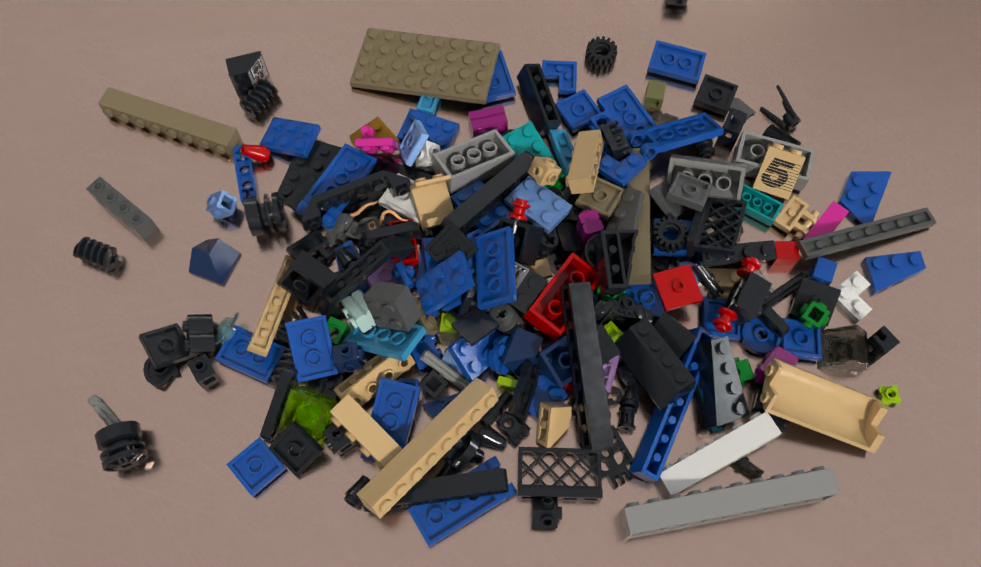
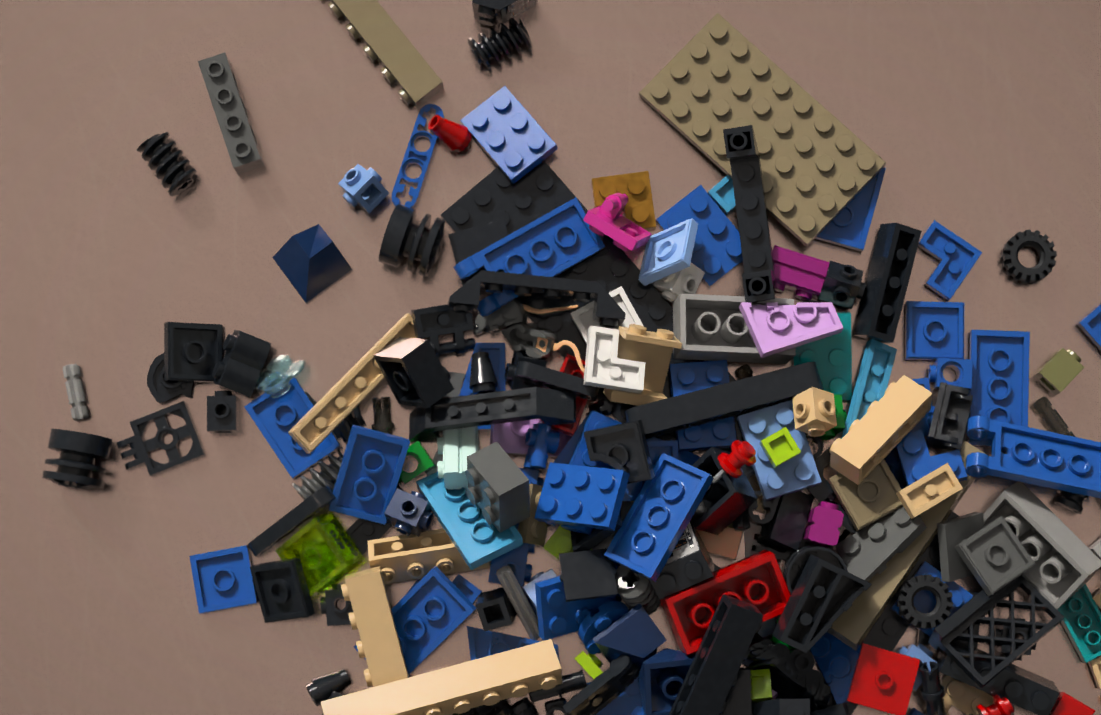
camera: 35 degrees right, 15 degrees up
none -> black piece [117,401,206,477]
none -> white plate [583,326,646,394]
none -> black slope [723,125,775,302]
none -> lavender wing [739,302,843,358]
none -> lime plate [759,427,801,468]
none -> black brick [819,261,866,309]
none -> tan plate [896,463,963,519]

